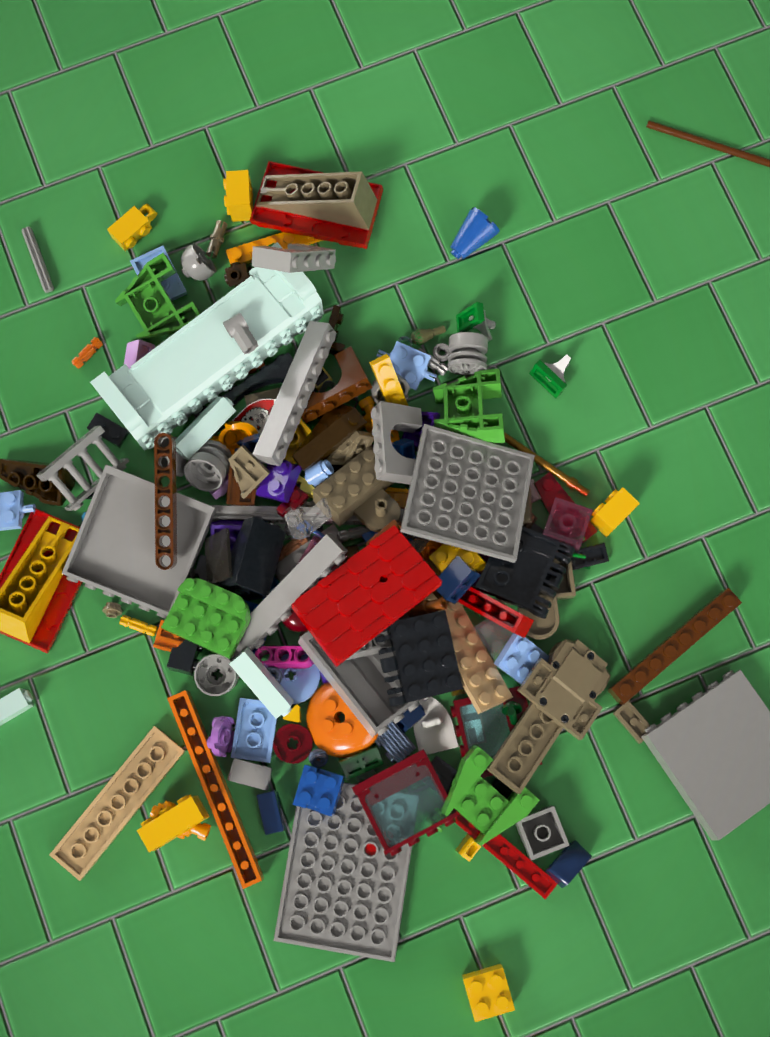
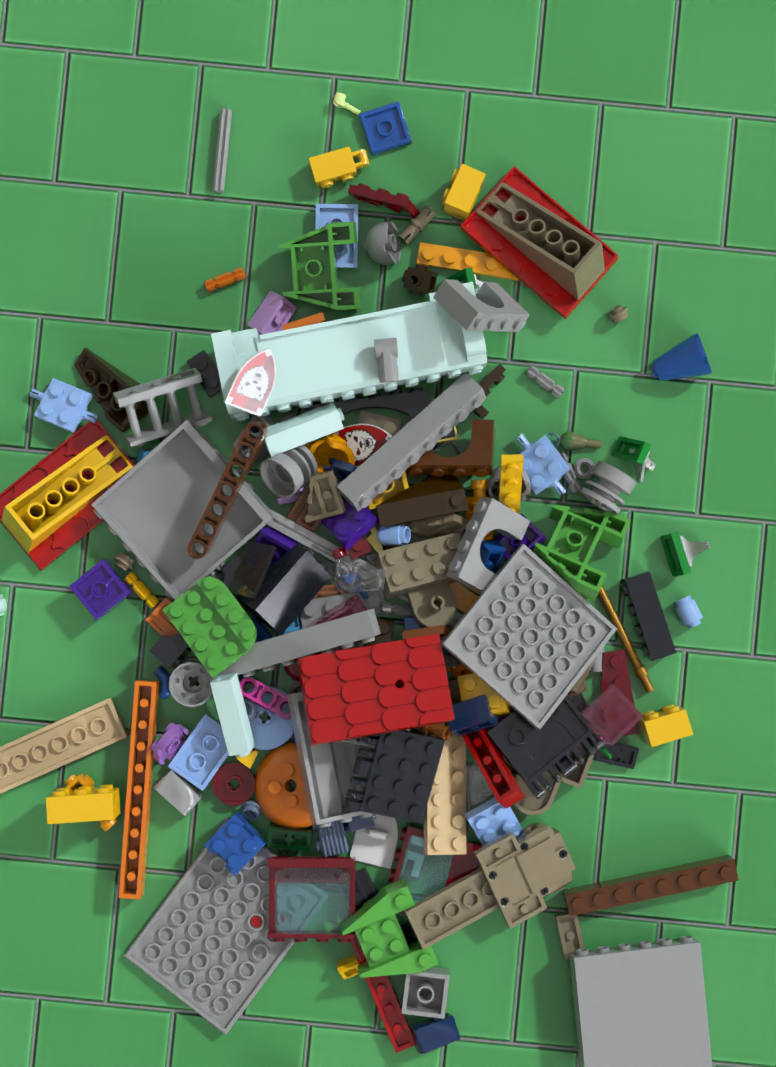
camera: 20 degrees right, 10 degrees up
dark blue panel [257,790,285,835] -> none
dark green plate [502,701,522,725] -> none
none -> dark purple piece [69,559,134,620]
none -> blue arm [153,666,171,699]
none -> shield [223,348,276,417]
none -> yellowish green hand [333,92,360,115]
none -> dark red wing [348,184,420,218]
none -> blue tile [359,101,412,156]
none -> light grey axle [526,366,564,398]
none -> dark tan plate [607,305,629,323]
none -> black brick [621,571,676,661]
none -> light blue brick [674,595,703,629]

